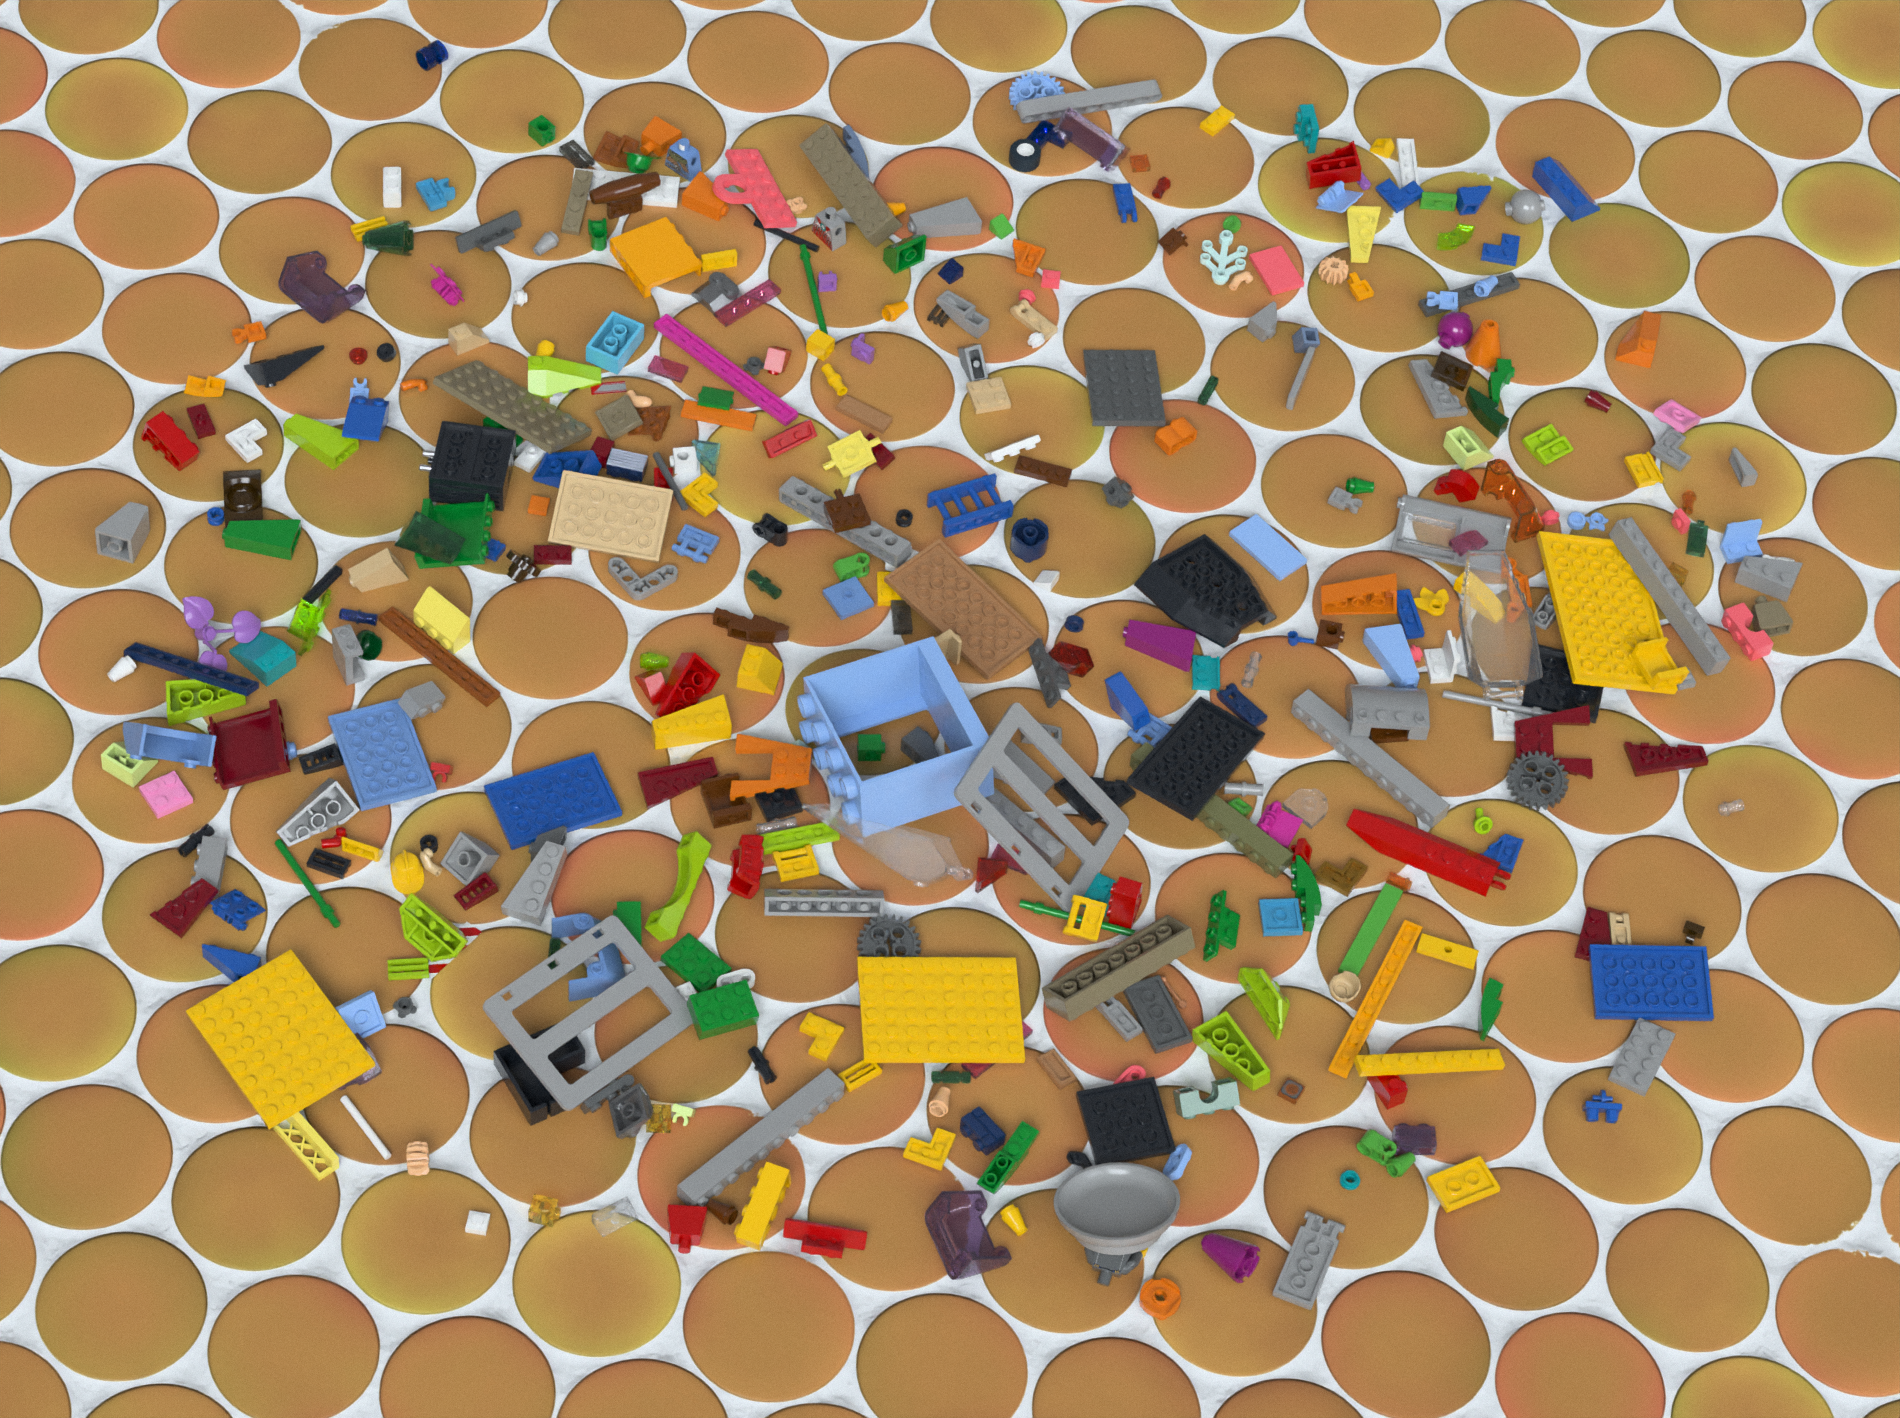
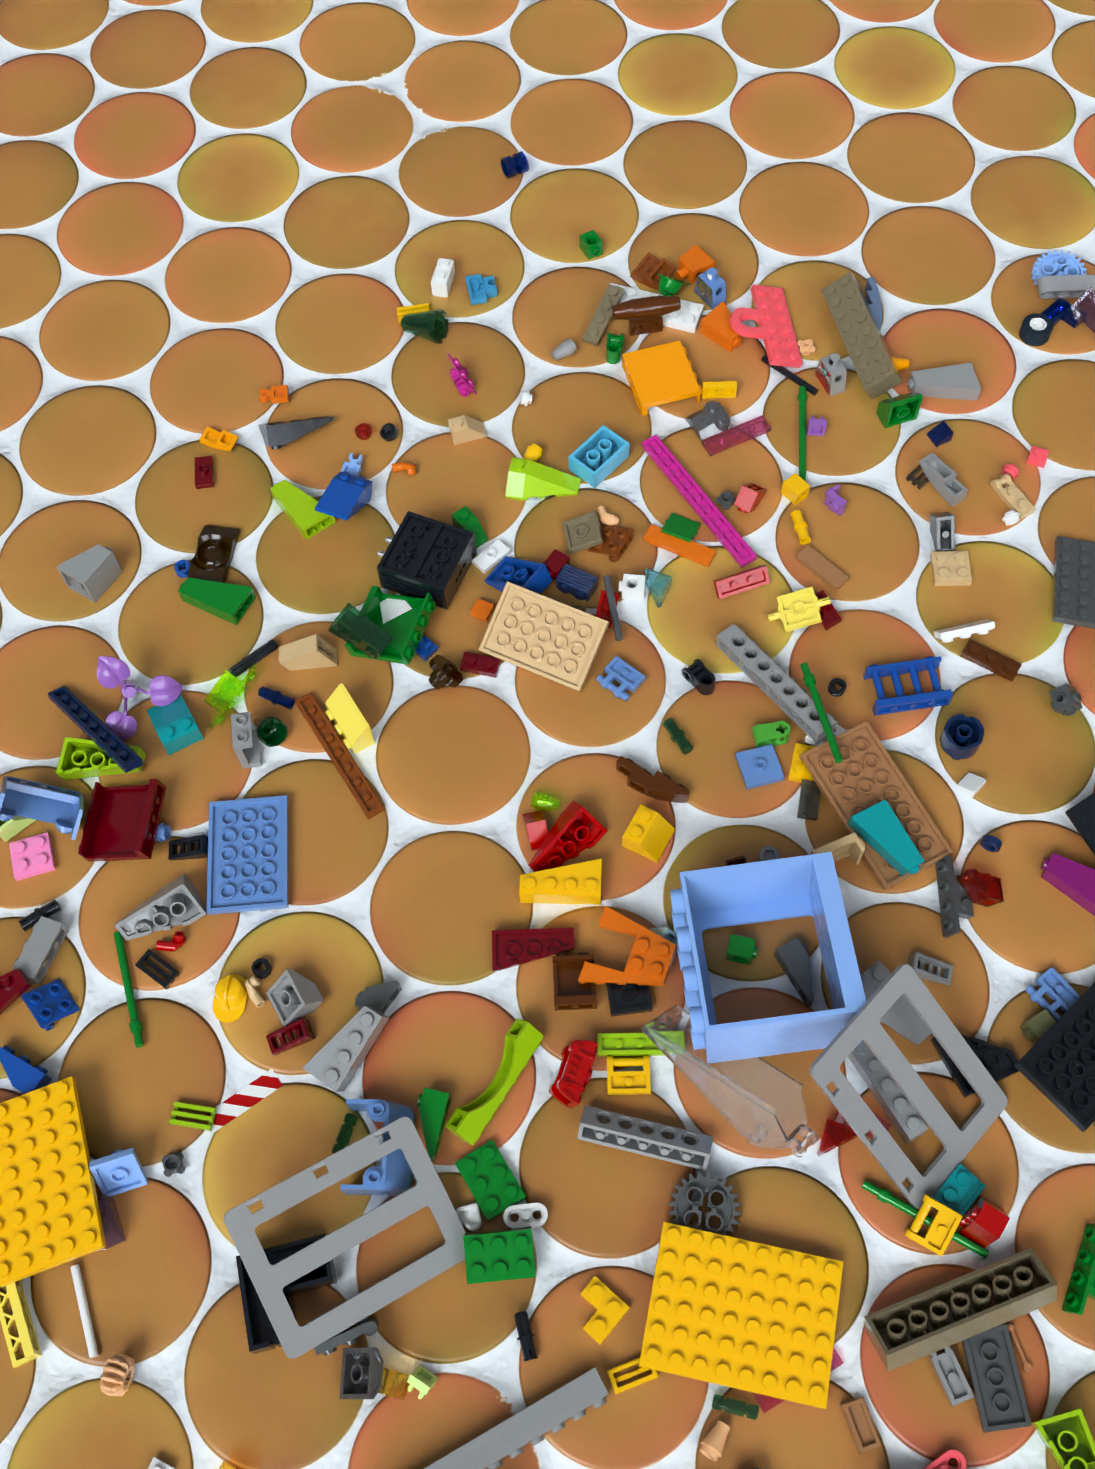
camera: 25 degrees right, 10 degrees up
white cone [107,655,137,683] -> none
red wedge [140,411,200,471] -> none
white plate [225,419,267,463] -> none
clear purple windscreen [278,251,366,323] -> none
yellow slope [341,837,384,862] -> none
light grey brick [398,681,446,719] -> none
lime wedge [399,893,468,962] -> none
red tile [430,762,453,783] -> none
dark tan plate [433,360,592,454] -> none
dark grey bracket [455,210,522,254] -> none
blue plate [484,752,622,850] -> none
clear smoke tile [559,140,595,169] -> none
sticker [590,381,627,395] -> none
light grey beam [608,557,678,600] -> none
clear pink tile [648,355,689,383] -> none
yellow plate [680,472,718,517] -> none
clear pin [756,816,797,835] -> none
reddish brown plate [824,489,871,533] -> none
light orange cone [882,301,908,322] -> none
bright green slope [989,213,1014,240] -> none
orange wing [1012,238,1046,278] -> none
blue slope [1104,671,1151,731] -> none
none -> white sticker [380,593,412,624]
none -> green bar [800,662,843,763]
none -> teal slope [847,799,925,876]

